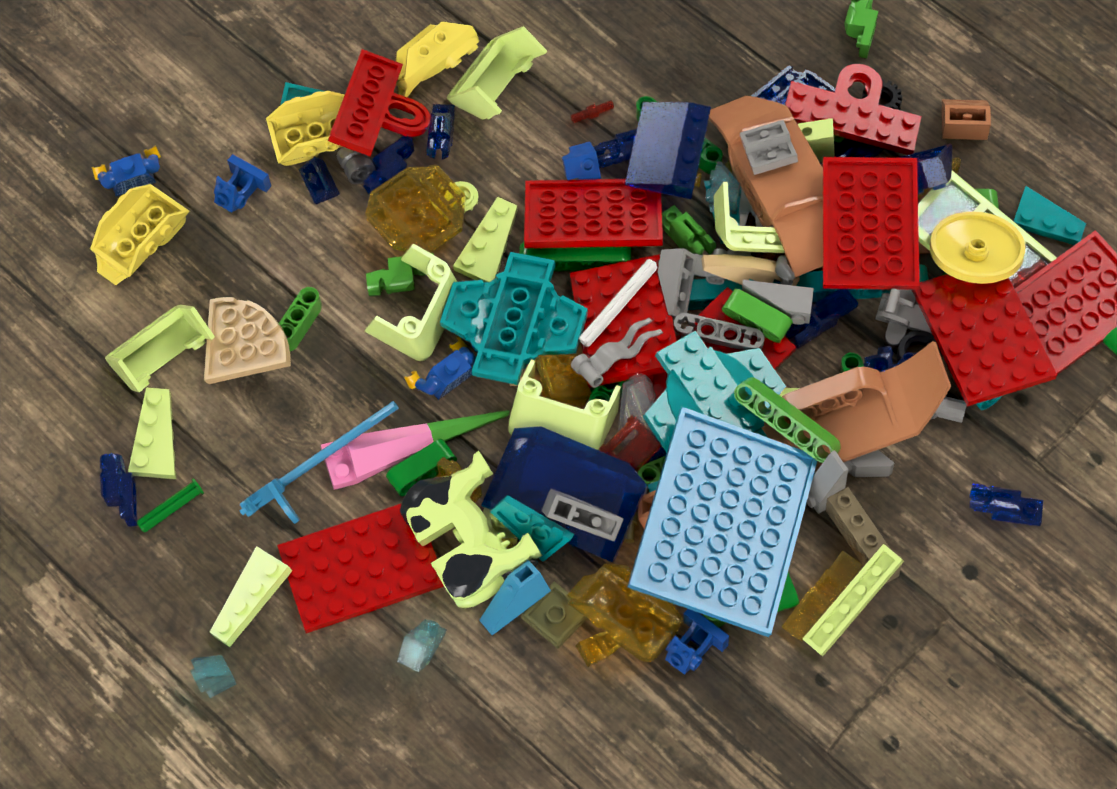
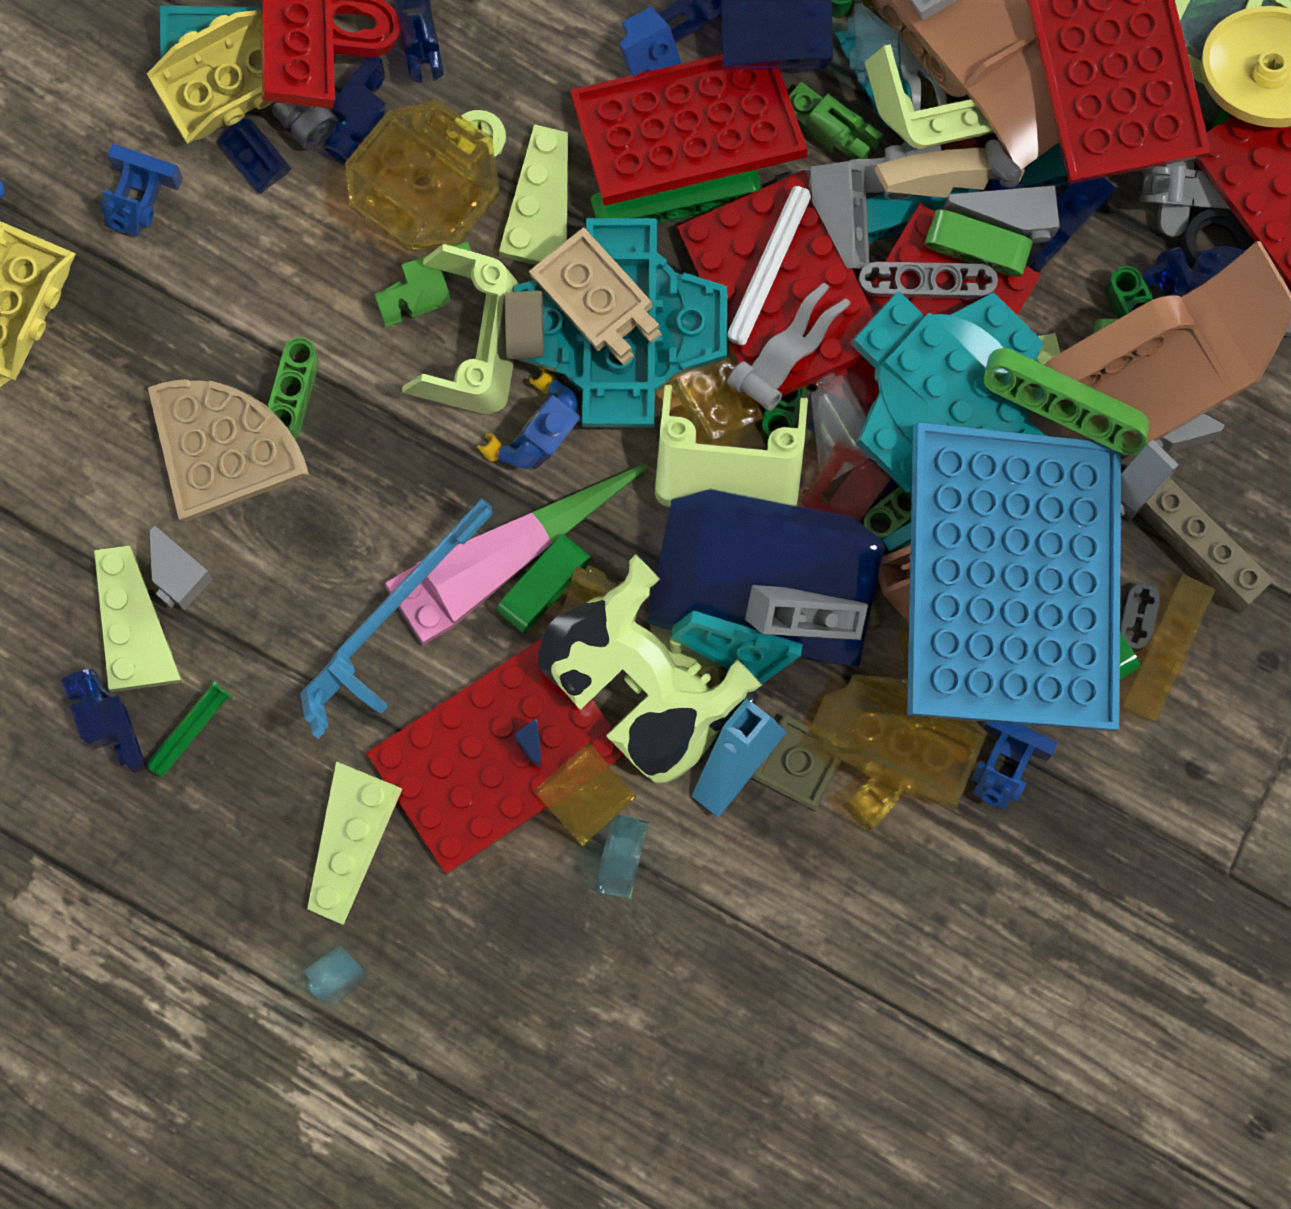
camera: 20 degrees left, 15 degrees up
yellowish green windscreen [105,305,215,392] -> none
yellowish green plate [803,544,904,656] -> none
none -> light grey slope [150,525,213,611]
none -> dark tan beam [505,291,544,359]
none -> dark blue slope [514,719,542,769]
none -> tan tile [529,227,661,366]
none -> clear yellow tile [534,742,636,846]
none -> dark grey beam [1120,583,1160,652]

